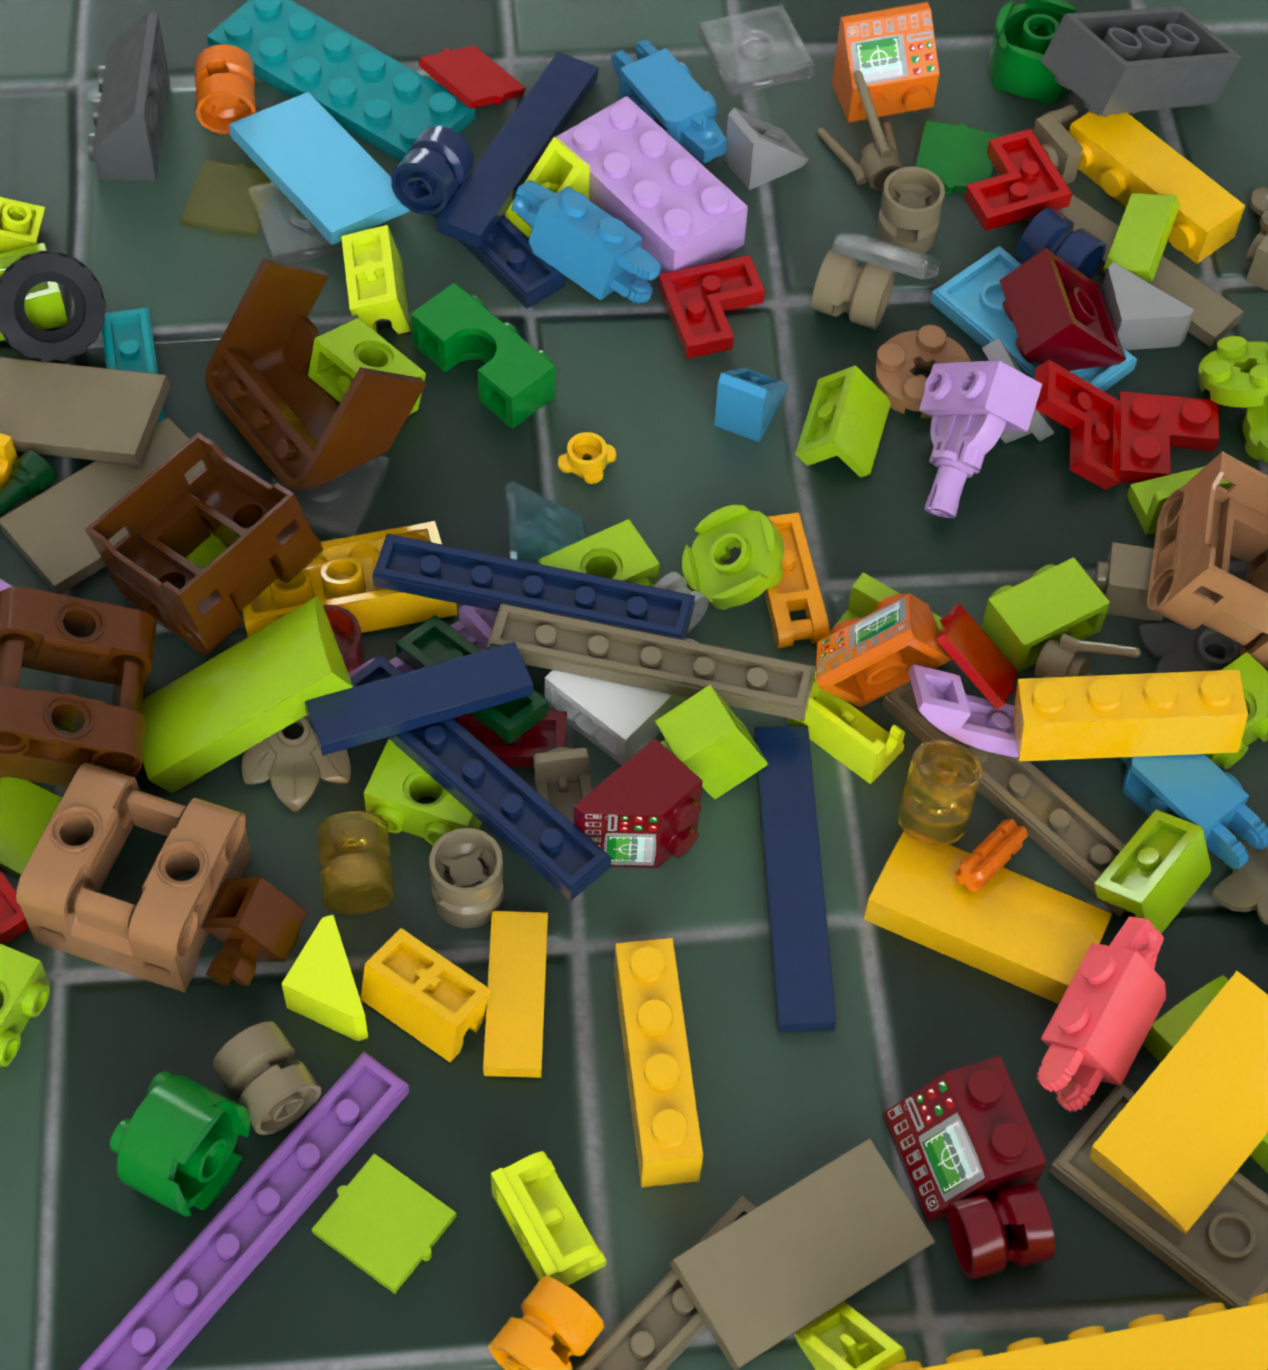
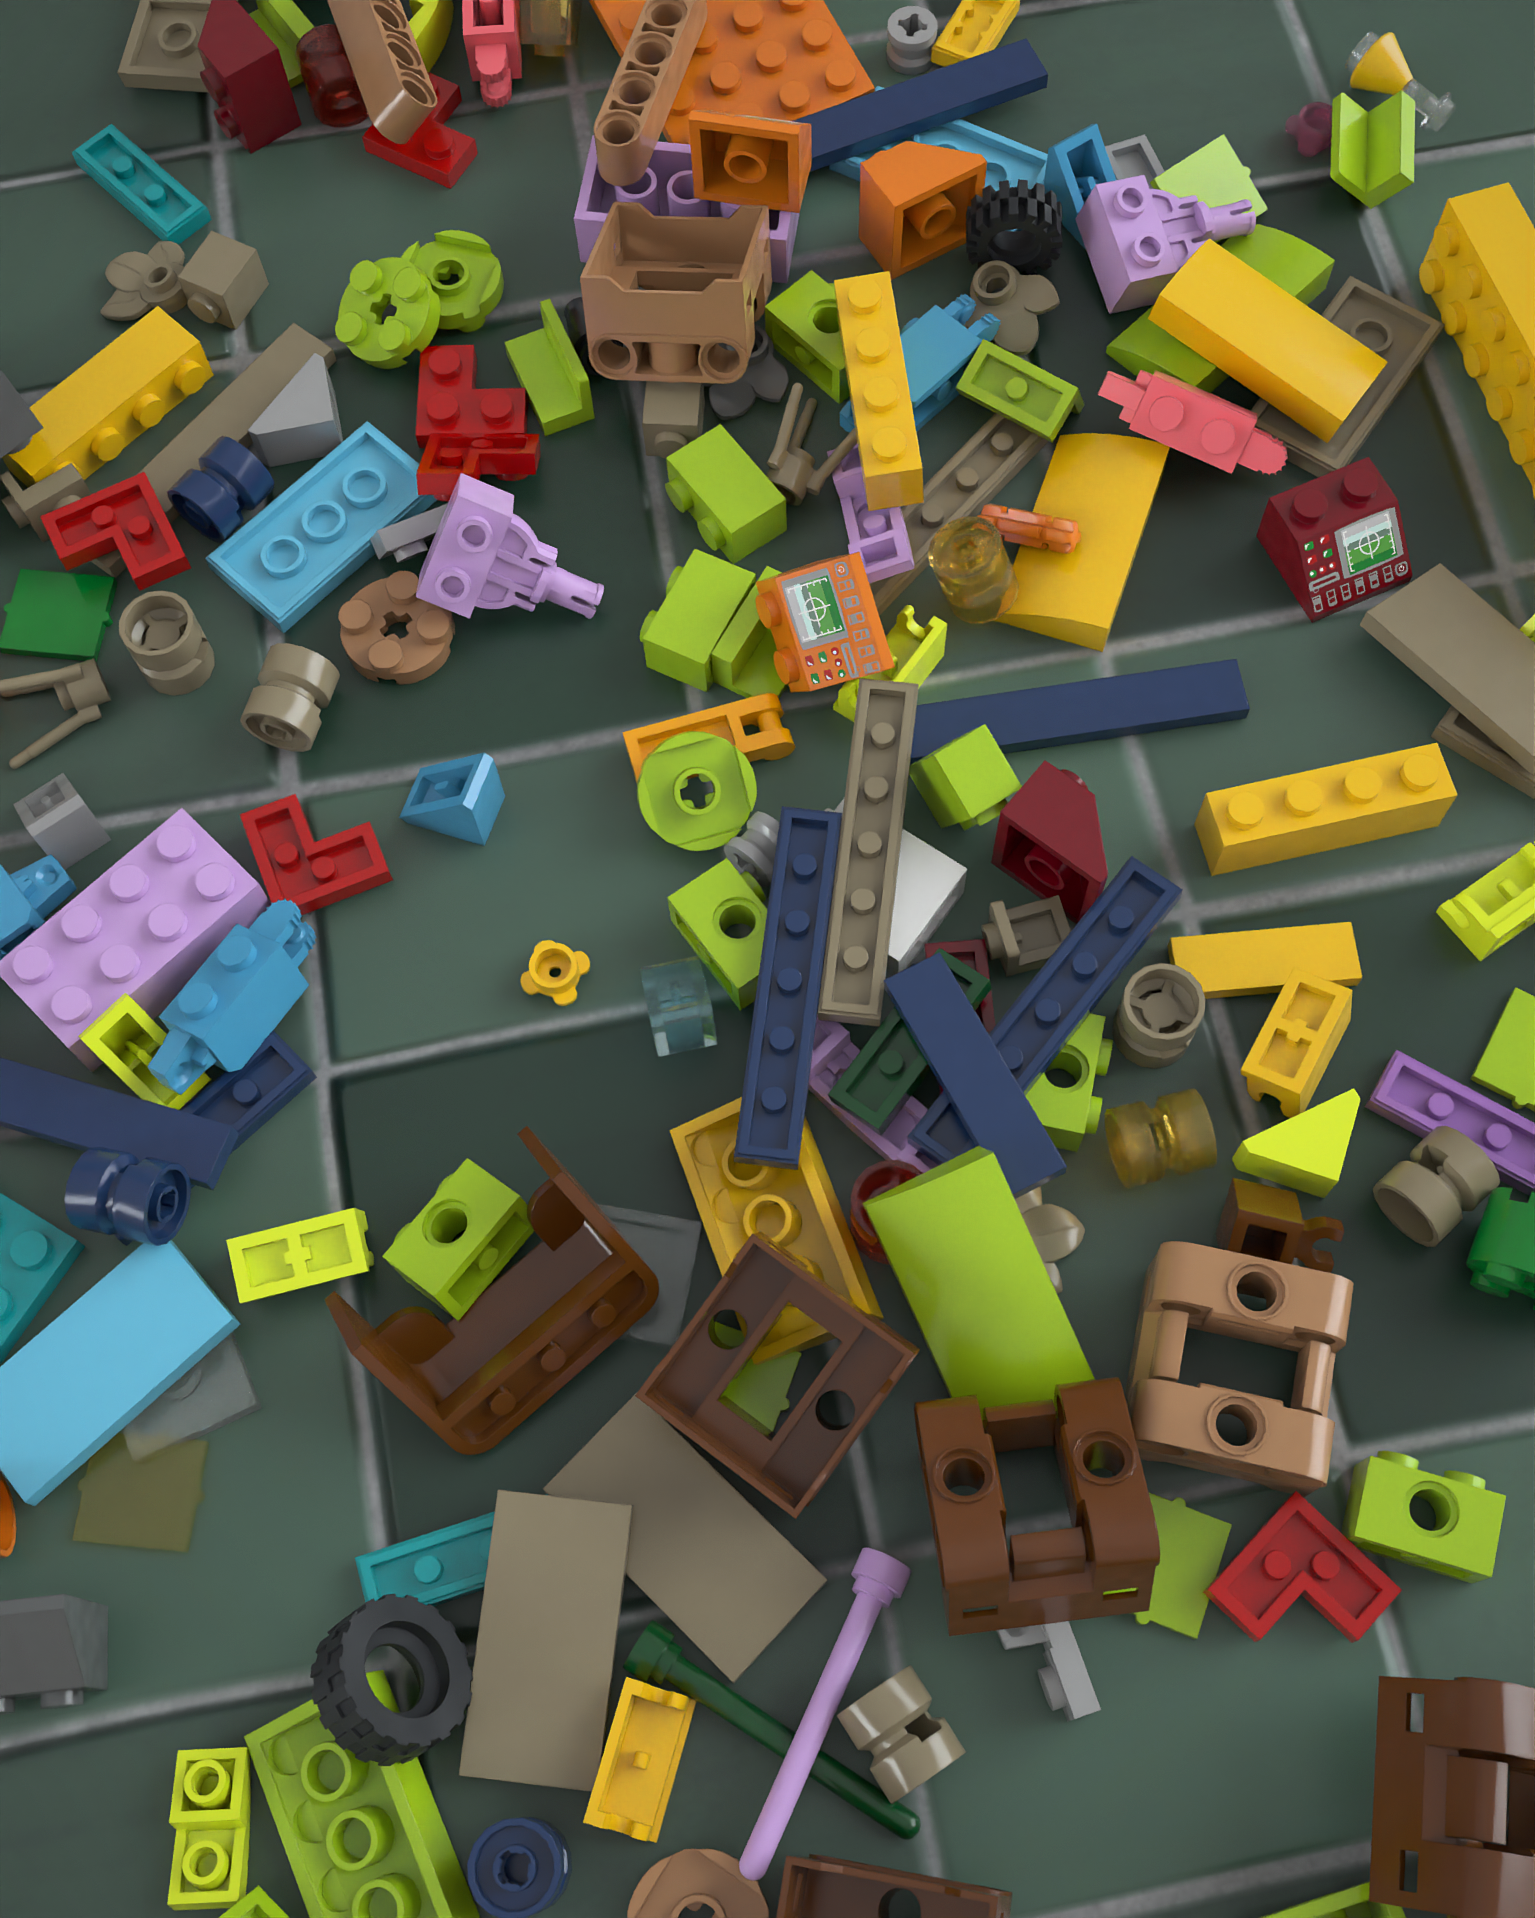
camera: 90 degrees left, 10 degrees up
green arch [411,283,556,429] -> none
lime panel [795,365,891,477] -> none
clear tile [832,232,941,280] -> none
red piece [936,603,1018,710] -> none
dark red wheel [947,1183,1055,1280] -> none
dark red slope [999,248,1126,371] -> none
lime tile [1103,193,1180,282] -> none
none -> lime brick [640,549,756,692]

